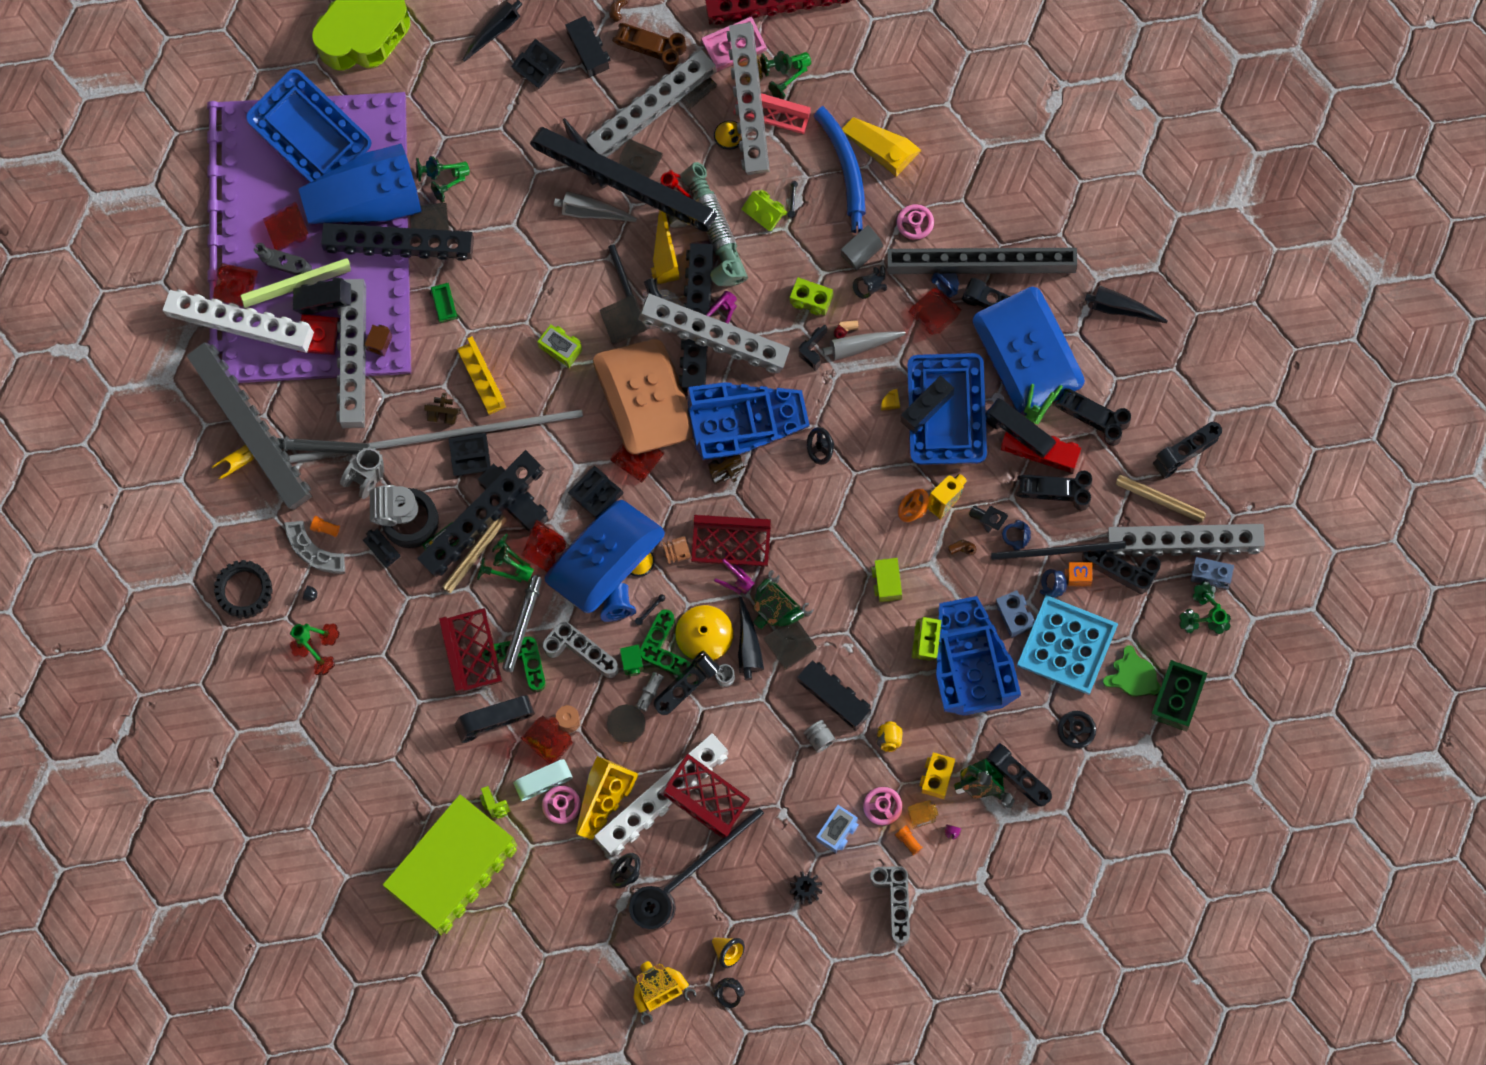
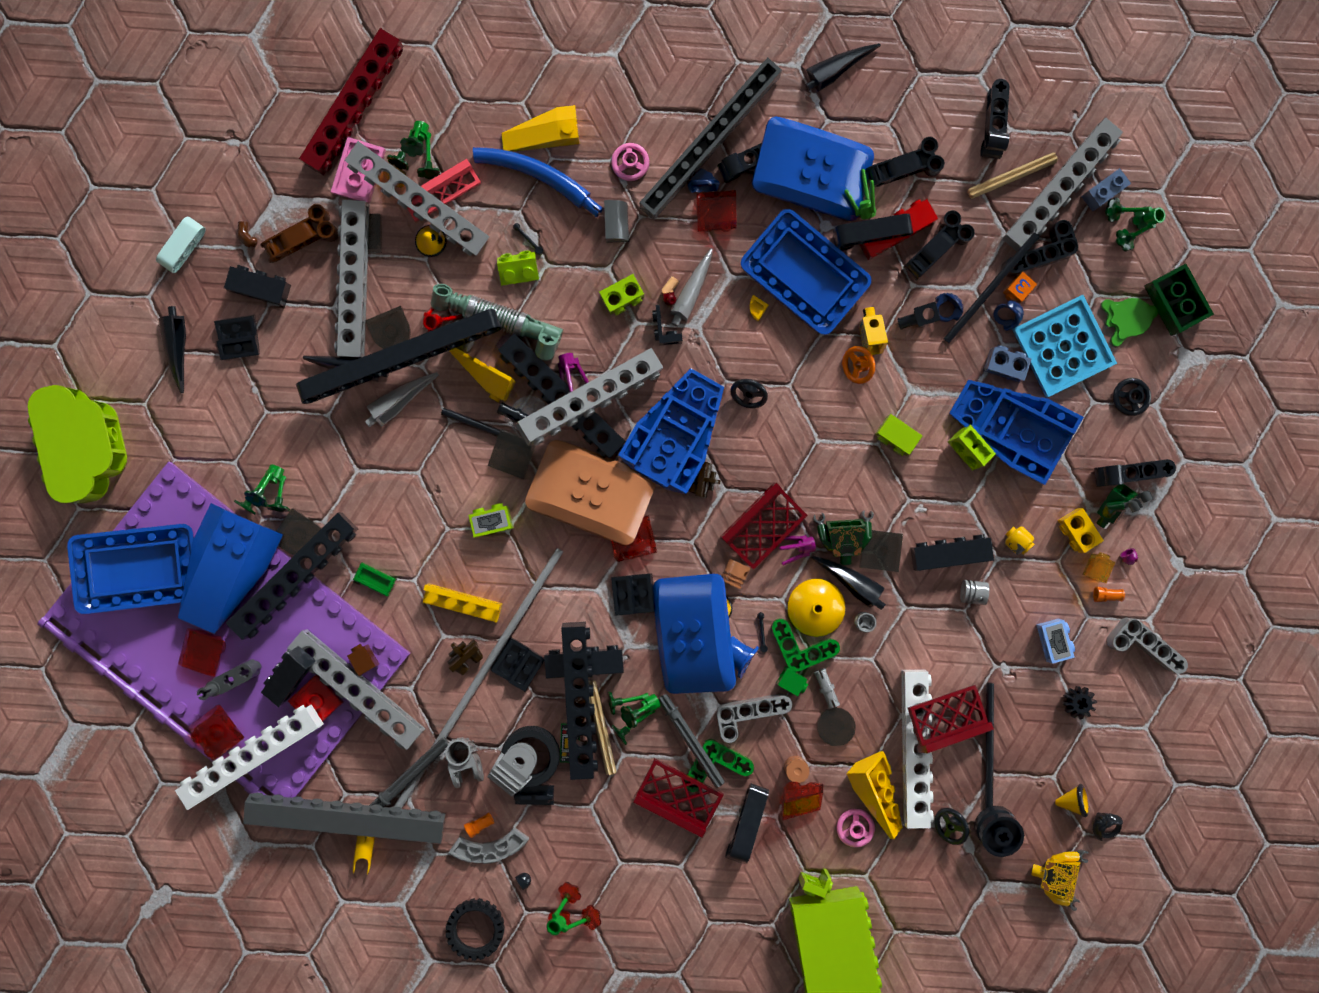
camera: 65 degrees left, 15 degrees up
yellowish green tile [241,258,351,308] -> none
light aqua beam [513,759,573,801] -> none
clear red slope [521,520,566,572] -> none
black piece [654,650,720,715] -> none
black piece [852,265,887,299] -> none
bright pink piece [863,787,902,825] -> none
black brick [901,375,954,434] -> none
reddish brown arm [947,539,977,555] -> none

